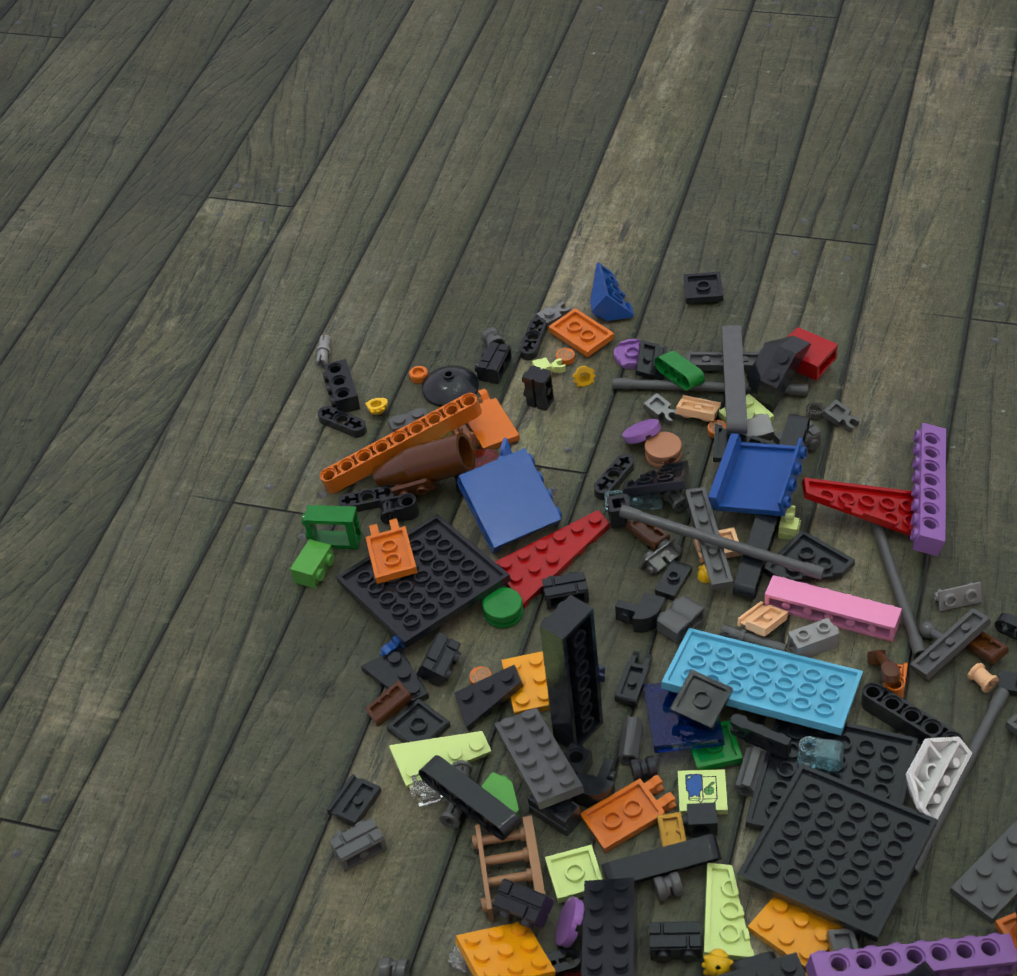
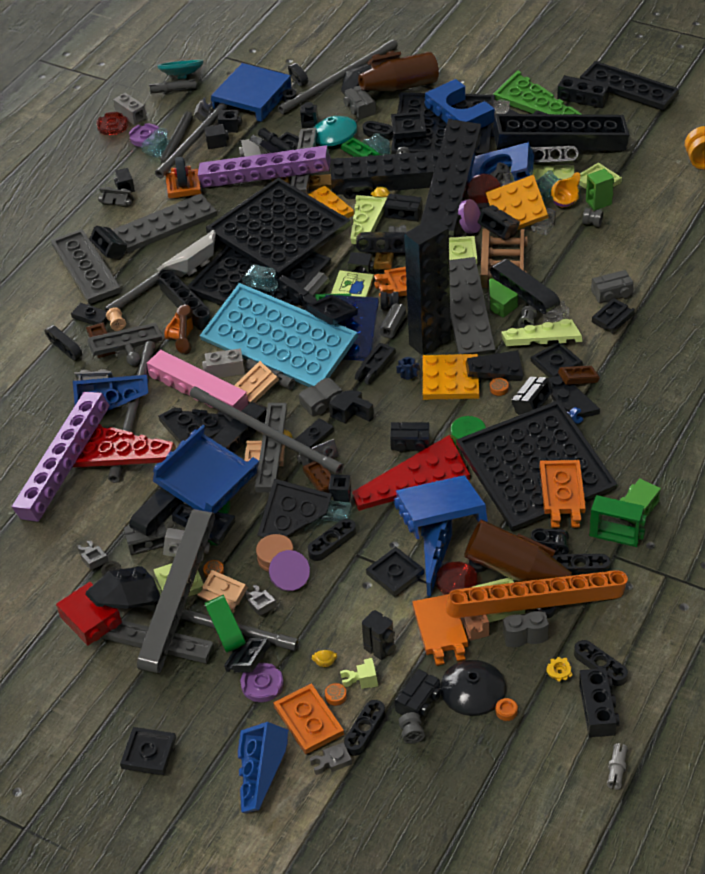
camera: 170 degrees left, 0 degrees up
none -> blue wedge [73,375,149,412]
none -> black plate [366,546,424,597]

